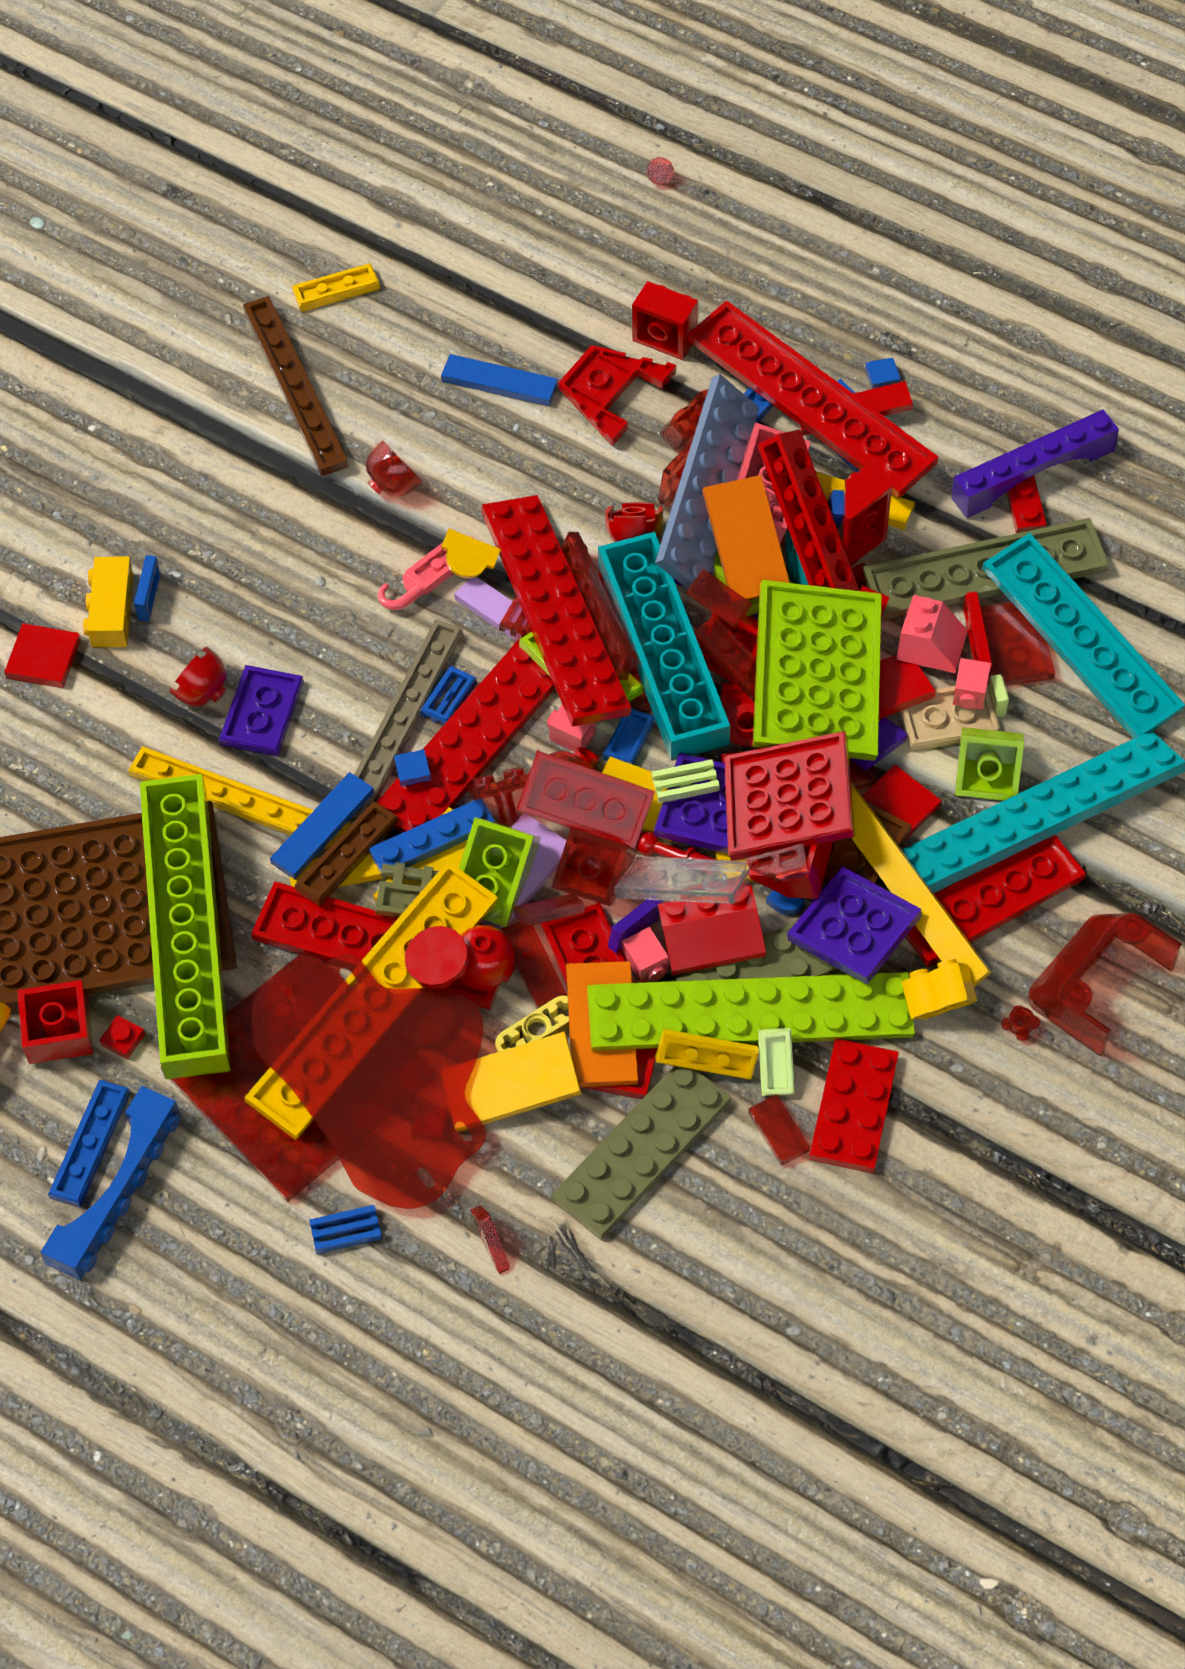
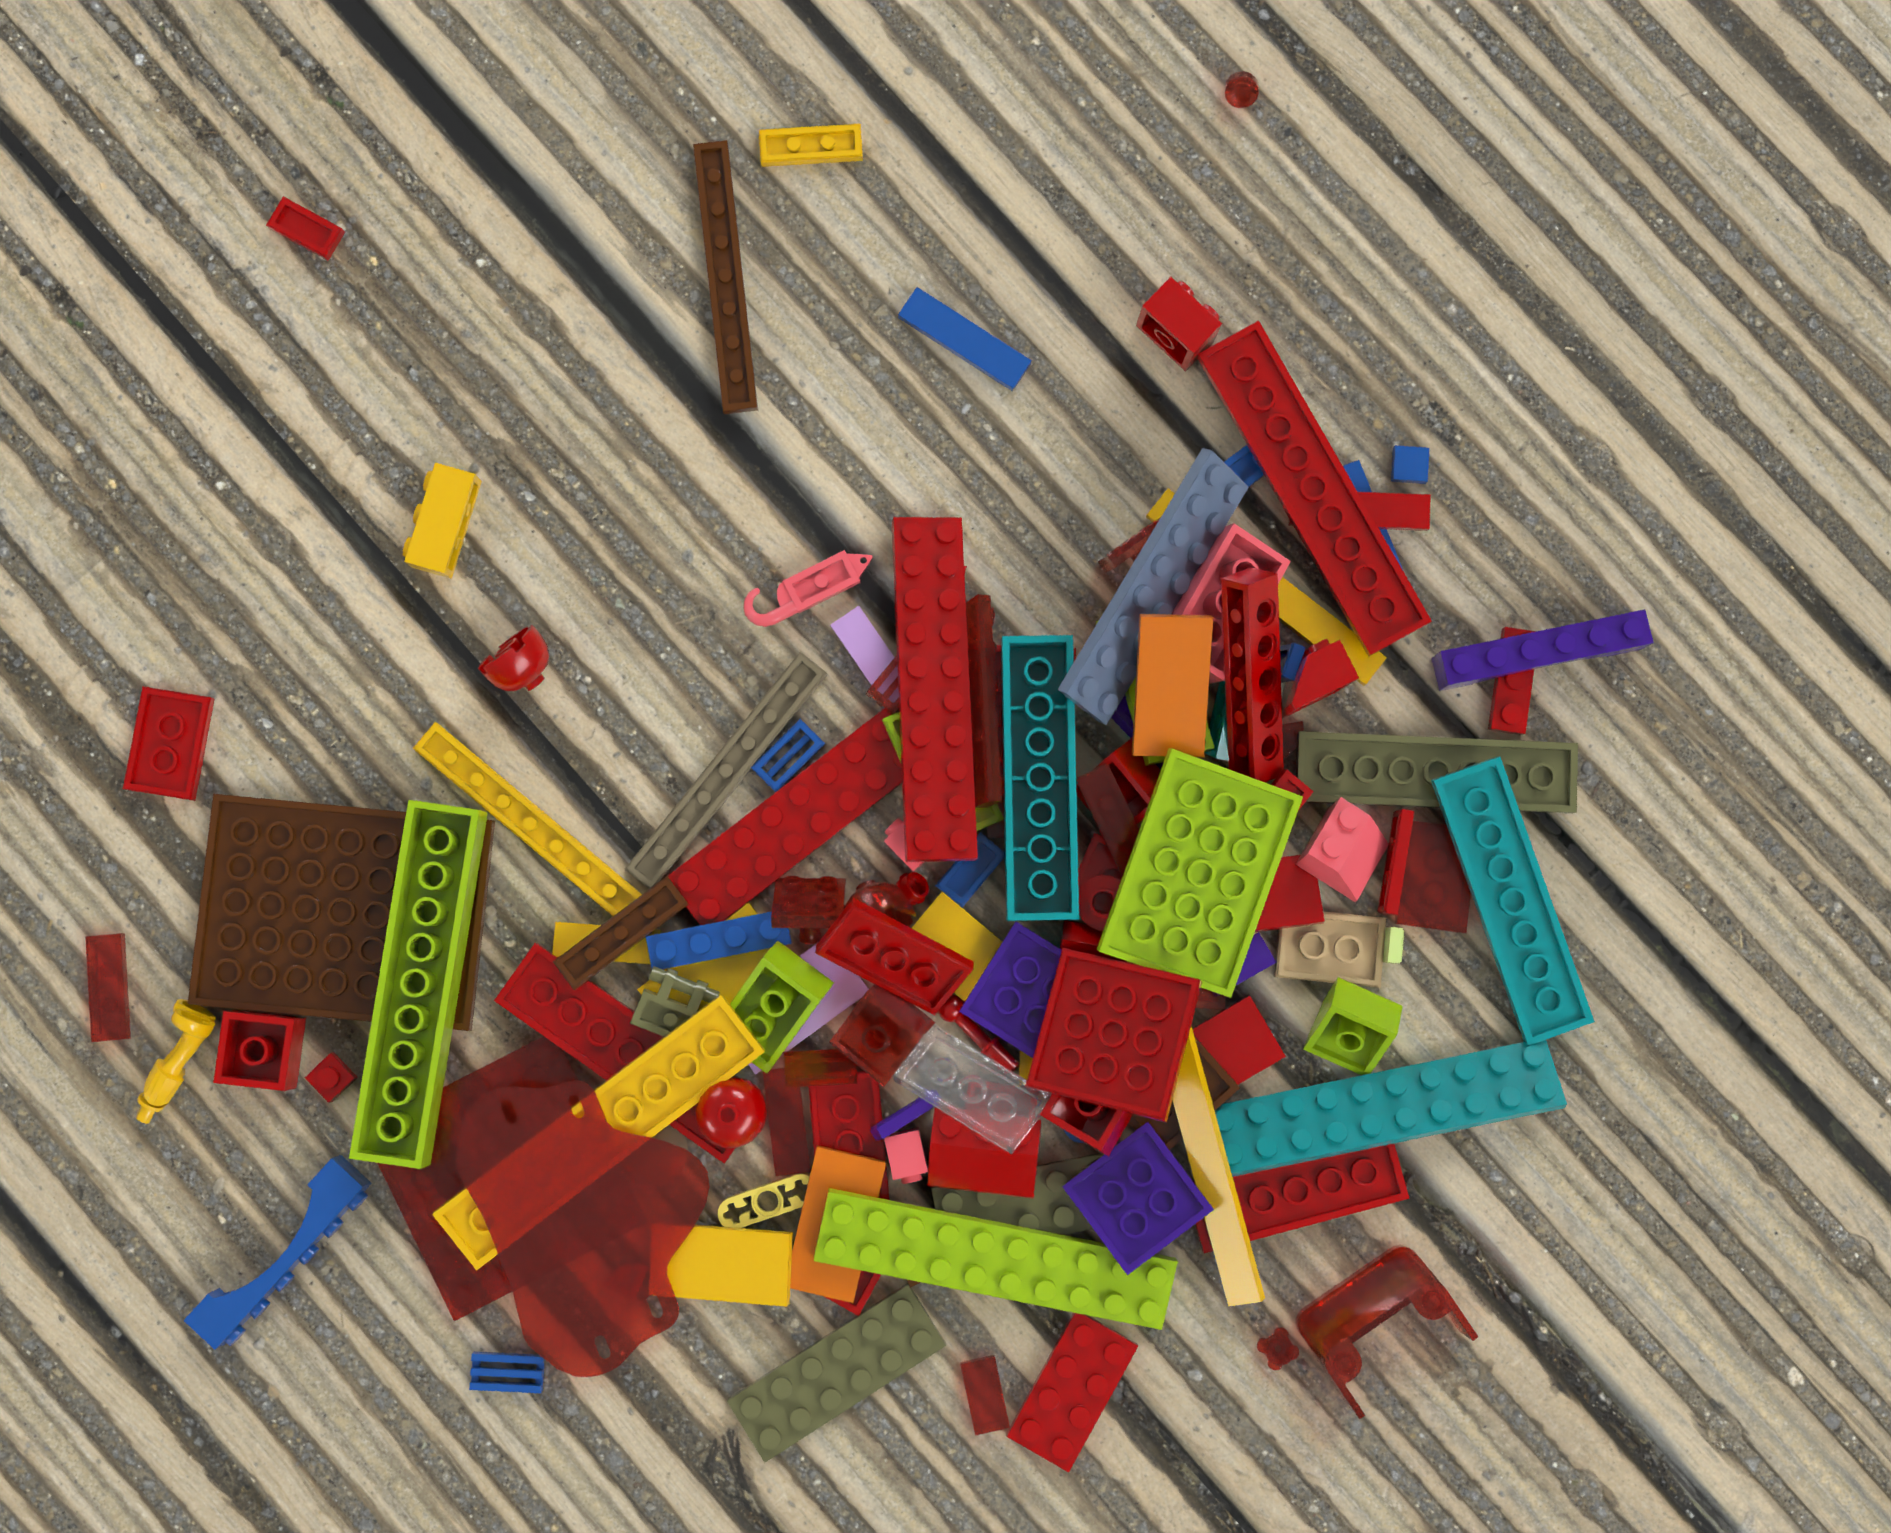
camera: 10 degrees right, 25 degrees up
red tile [4,623,81,689] -> none
blue tile [48,1079,131,1208] -> none
blue tile [134,555,161,622] -> none
dark purple tile [219,665,304,757] -> none
blue tile [270,772,374,880] -> none
clear red cylinder [366,440,422,497] -> none
blue tile [394,749,431,787] -> none
red tile [405,926,470,989] -> none
yellow piece [440,528,500,579] -> none
clear red tile [470,1205,510,1274] -> none
red wing [558,345,677,446] -> none
red cylinder [605,502,663,542] -> none
yellowish green tile [652,759,720,803] -> none
yellow tile [655,1029,759,1080] -> none
clear red brick [660,389,708,450] -> none
clear red tile [686,569,753,628] -> none
clear red tile [746,843,810,883] -> none
yellowish green tile [758,1028,795,1096] -> none
yellow brick [901,959,977,1020] -> none
coral brick [953,658,991,710] -> none

